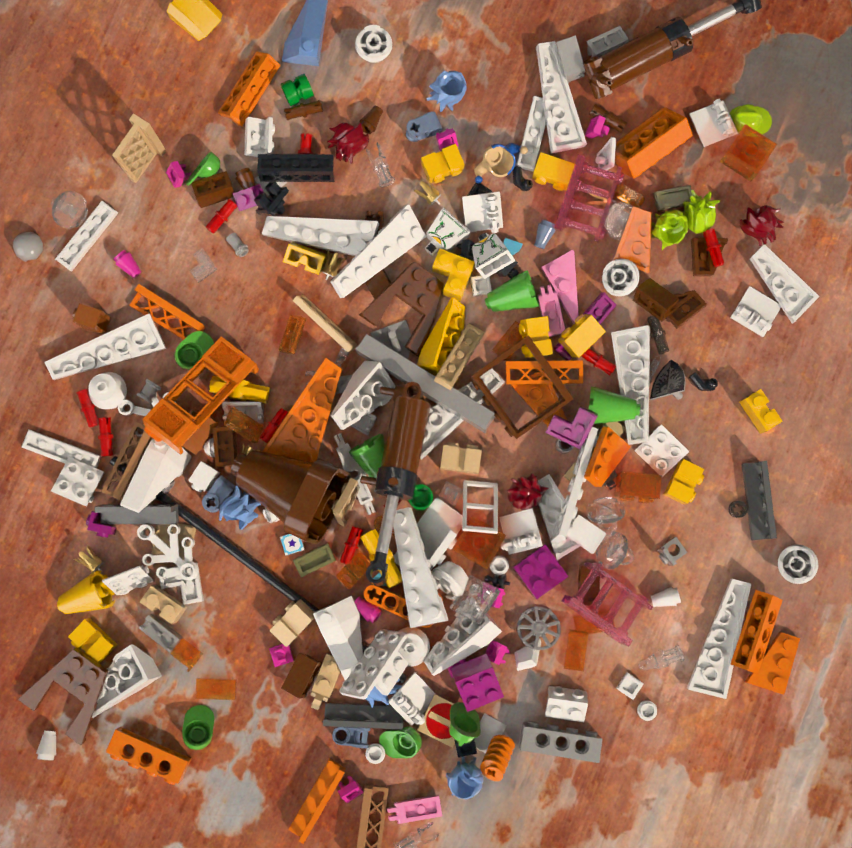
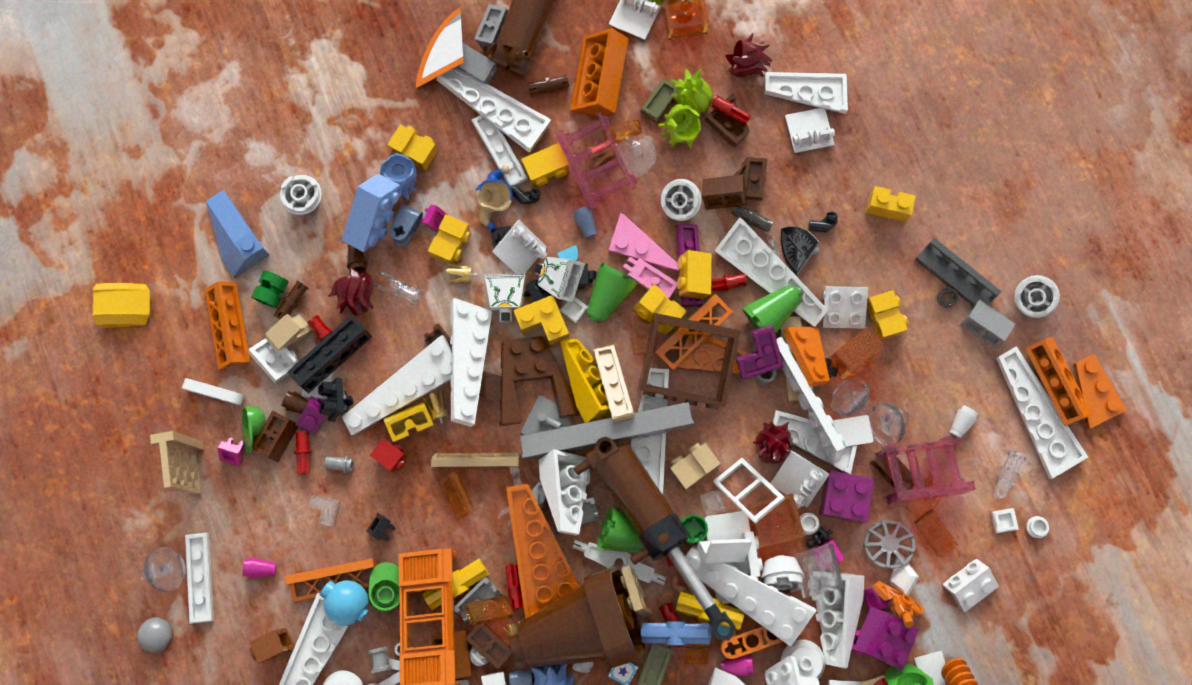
camera: 40 degrees left, 5 degrees down
light grey brick [519,721,603,763] -> none
dark pink tile [585,115,610,139] -> none
white piece [595,137,616,173] -> none
orange wing [613,206,652,273] -> none
light grey bracket [657,537,687,566] -> none
none -> white beam [182,378,244,406]
none -> tan slope [264,314,312,352]
none -> medium azure brick [320,580,369,626]
none -> light blue brick [342,174,400,252]
none -> black tile [366,513,396,541]
none -> red brick [370,438,407,473]
none -> yellow brick [387,124,438,171]
none -> sticker [416,7,464,88]
none -> medium blue piece [641,622,711,645]
none -> white panel [697,539,752,564]
none -> orange piece [873,581,925,628]
none -> light grey hinge [960,300,1015,348]

